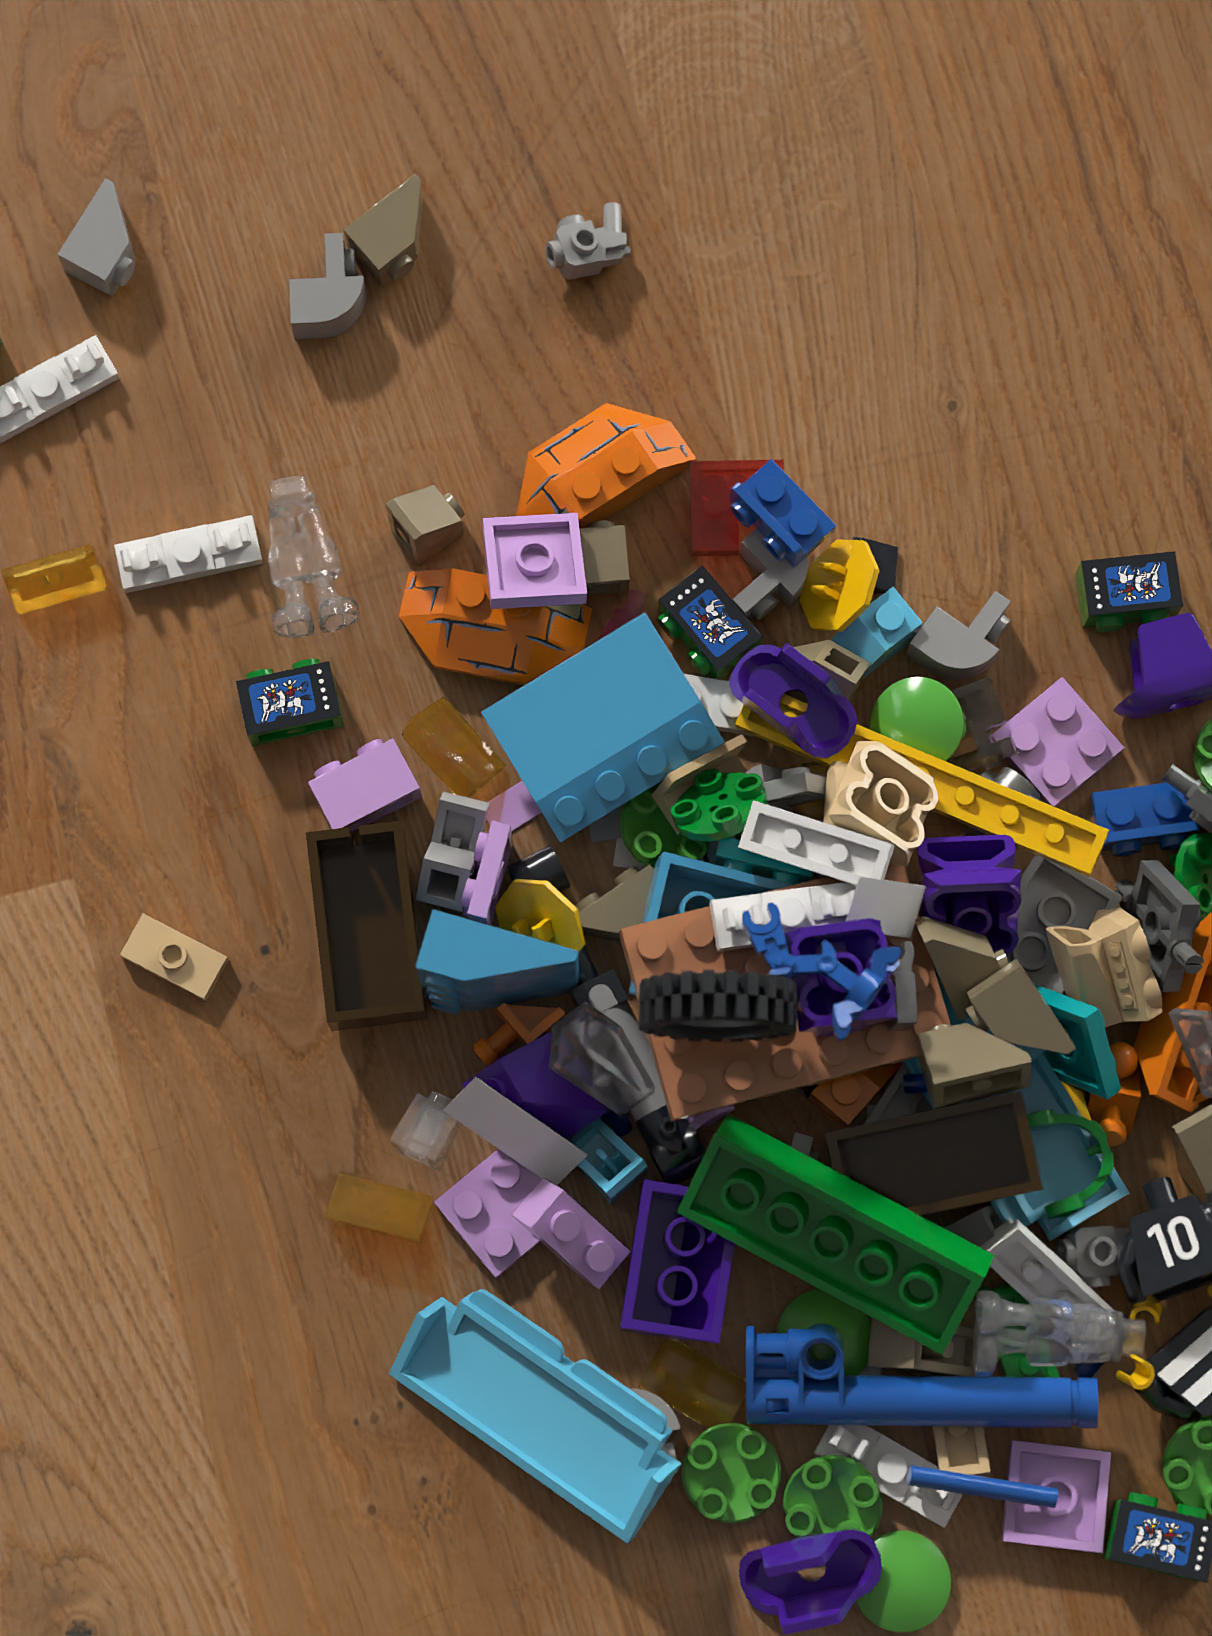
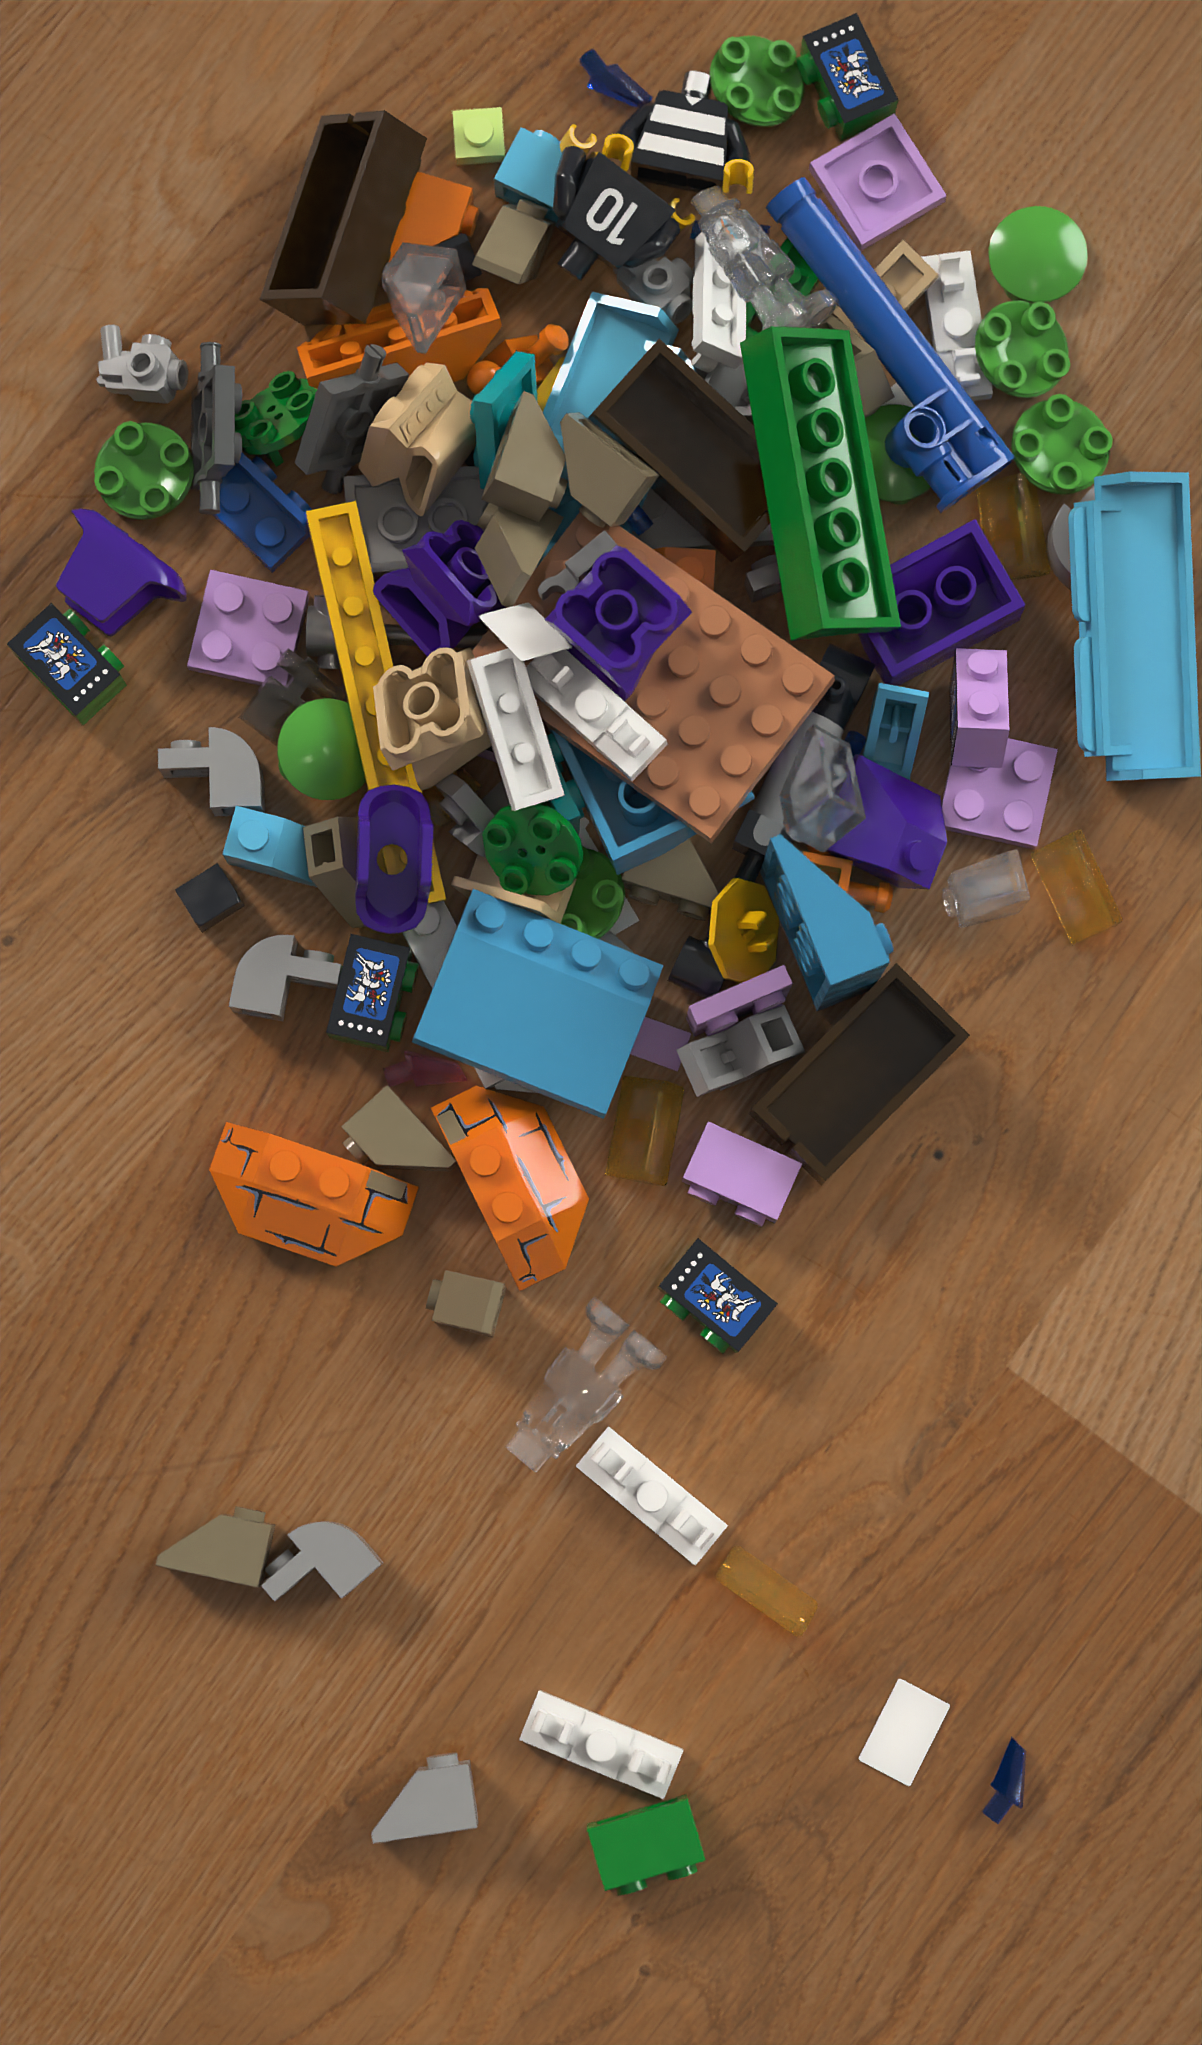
camera: 130 degrees left, 5 degrees up
tan plate [120,913,229,1002] -> none
white sticker [443,1077,588,1185] -> none
lavender plate [482,513,587,609] -> none
light grey piece [545,202,631,280] -> none
black tyre [639,970,797,1042] -> none
clear red plate [690,459,784,556] -> none
blue bracket [729,459,837,568] -> none
dark purple piece [739,1529,882,1634] -> none
blue piece [742,902,901,1041] -> none
yellow piece [799,539,880,632] -> none
blue bar [907,1465,1058,1508] -> none
green piece [1028,1109,1113,1220] -> none

